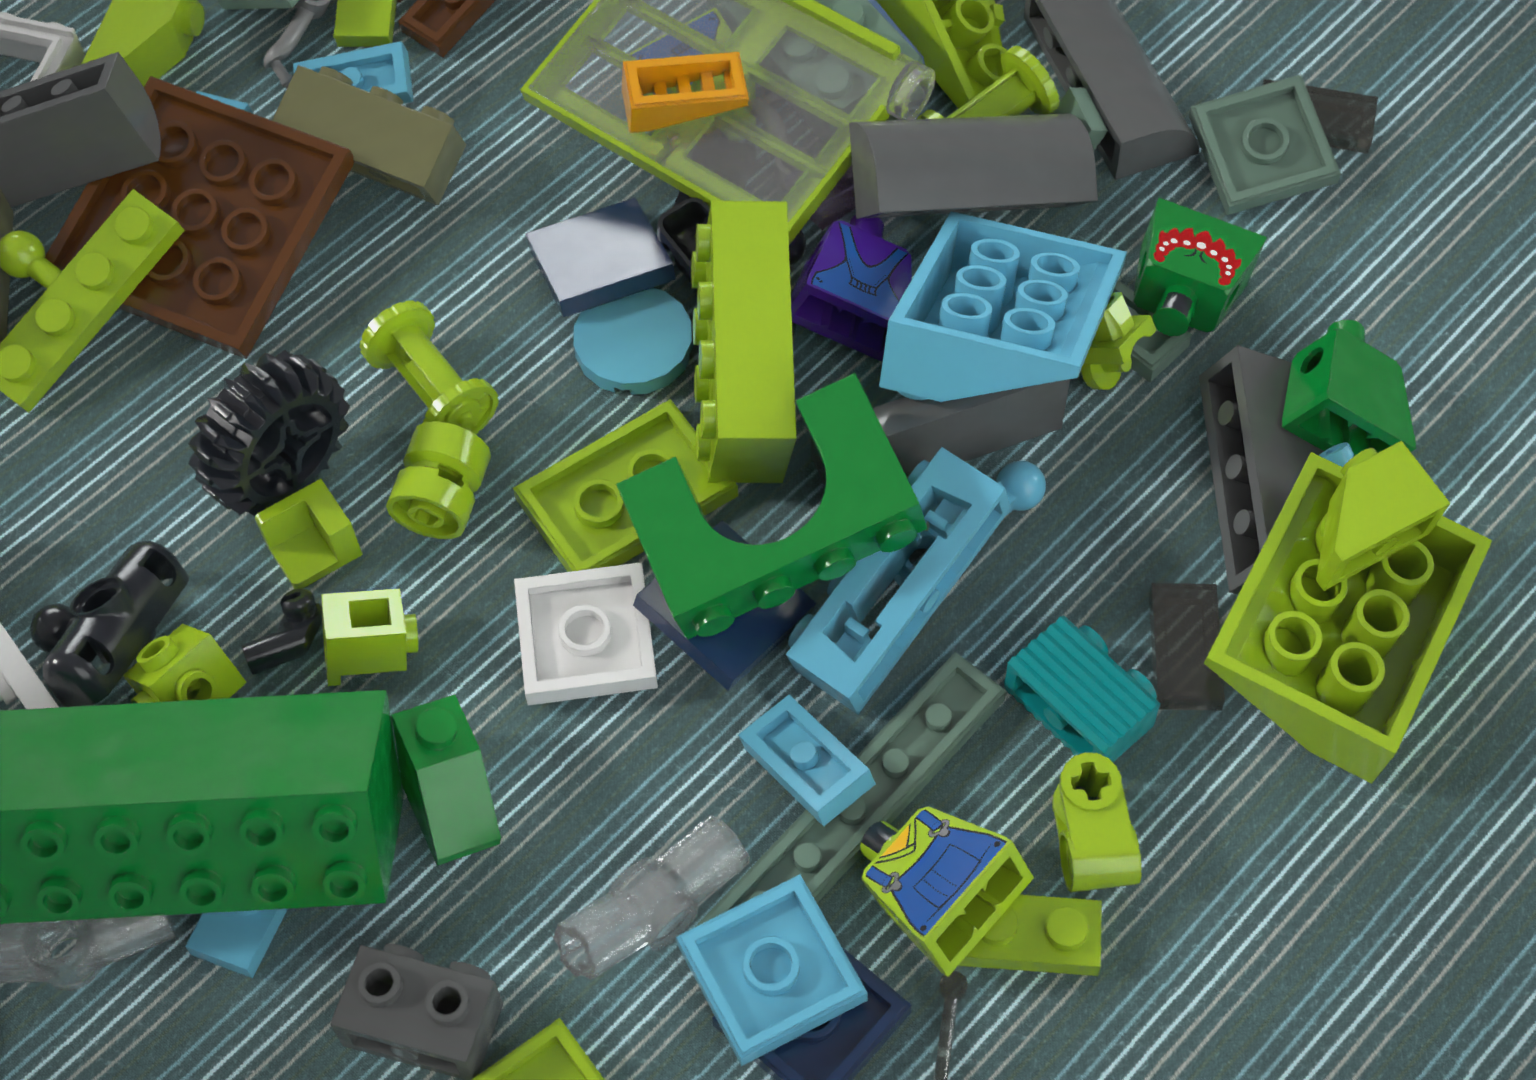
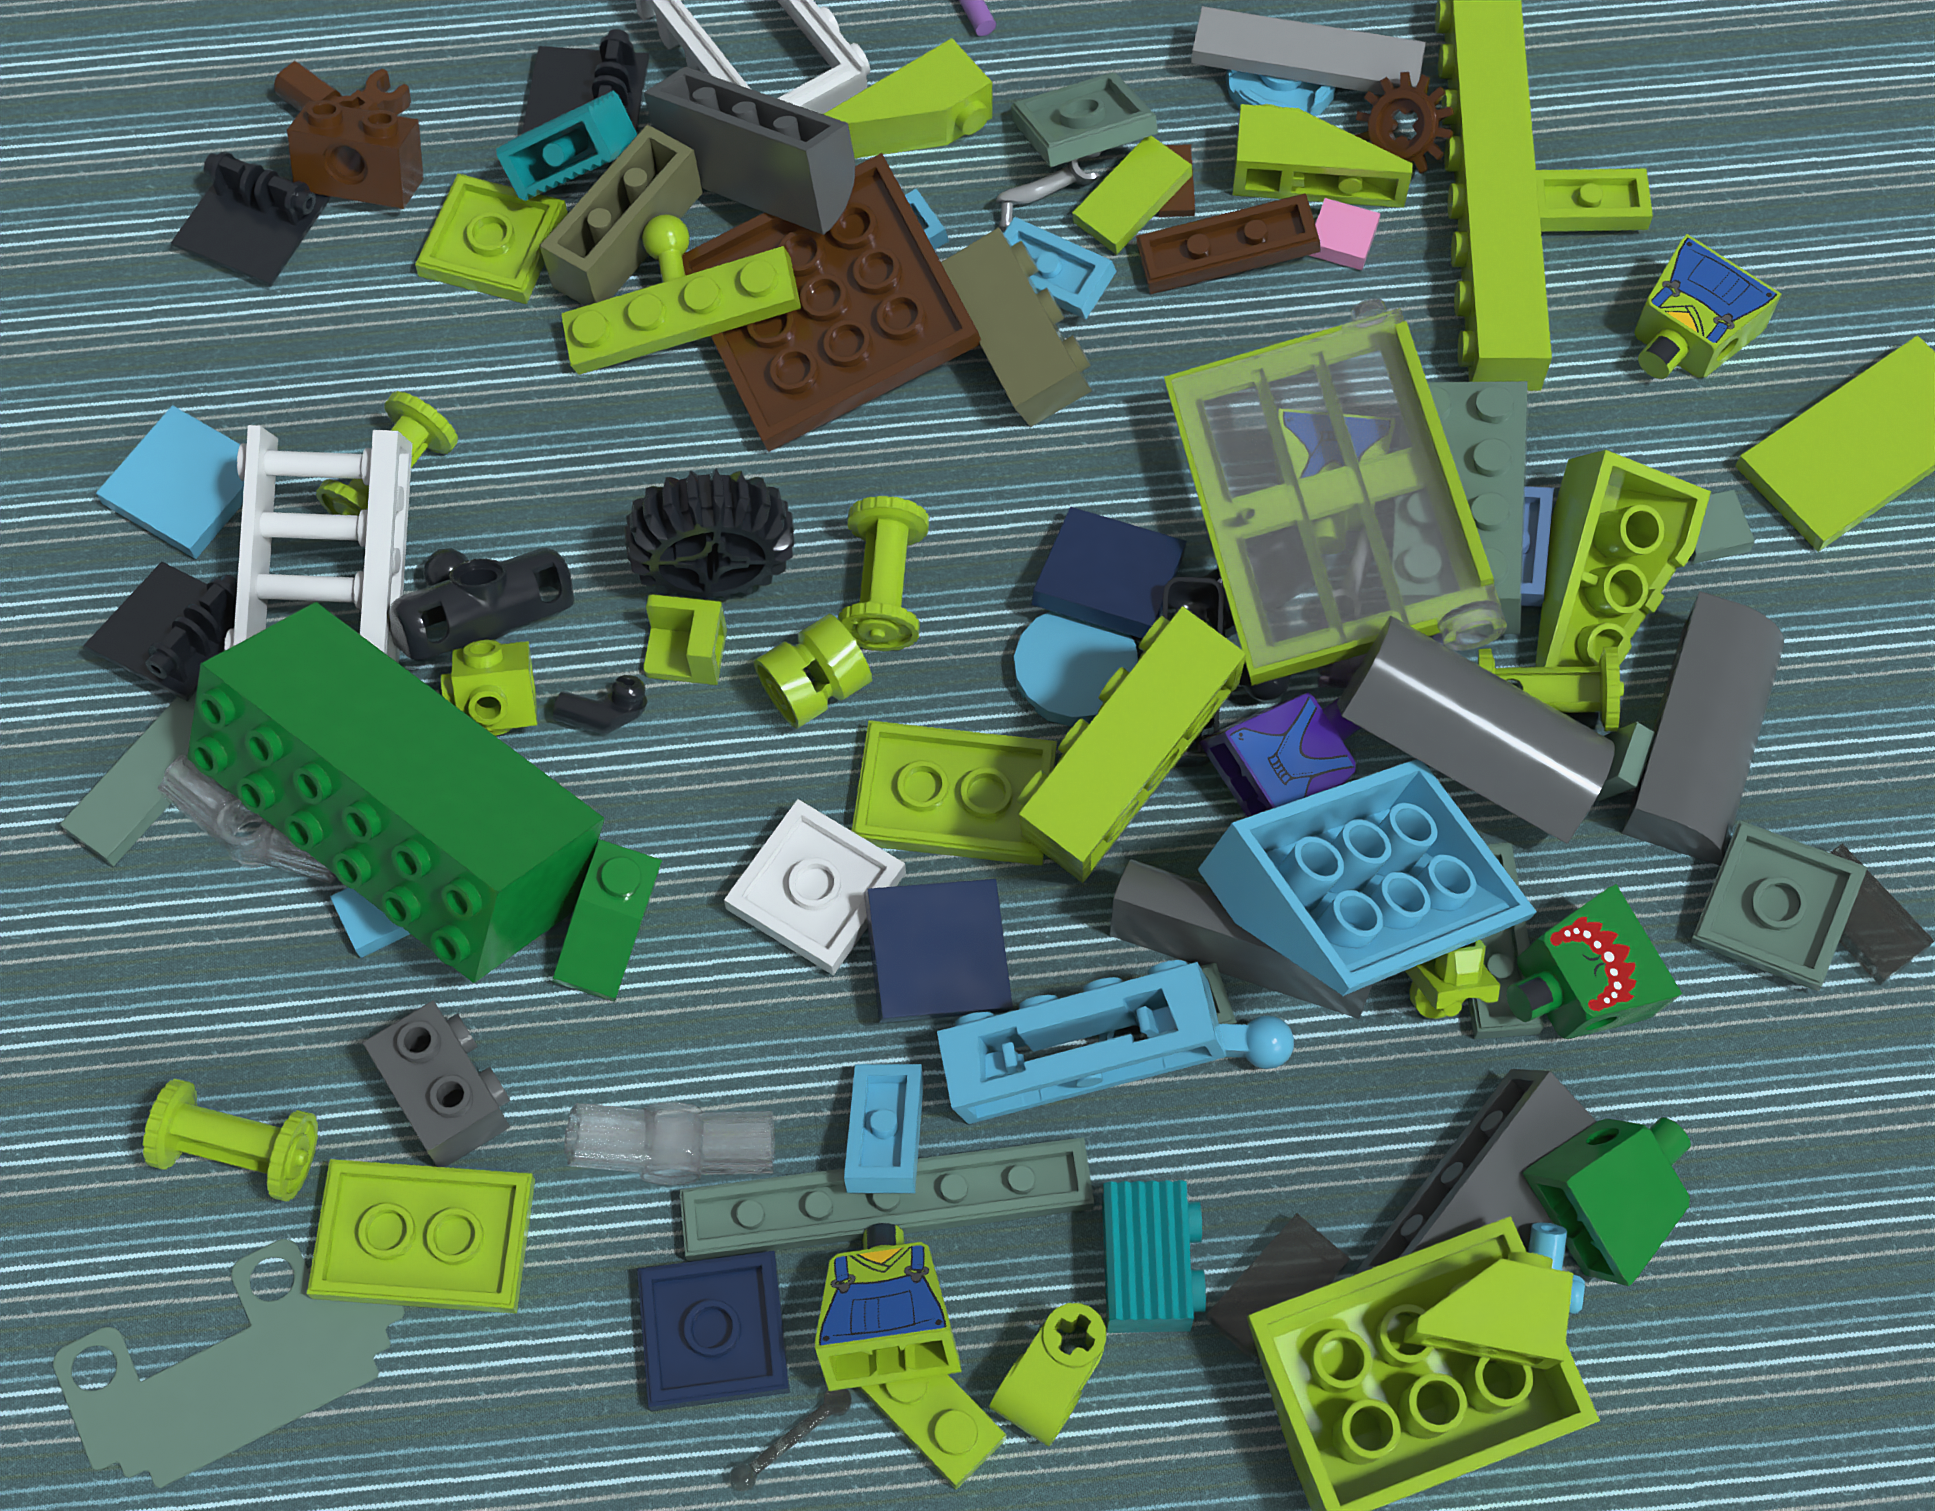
camera: 40 degrees right, 5 degrees up
lime brick [321,588,418,686] -> none
green arch [616,373,928,640] -> none
light orange slope [622,52,749,133] -> none
medium azure tile [676,874,868,1066] -> none

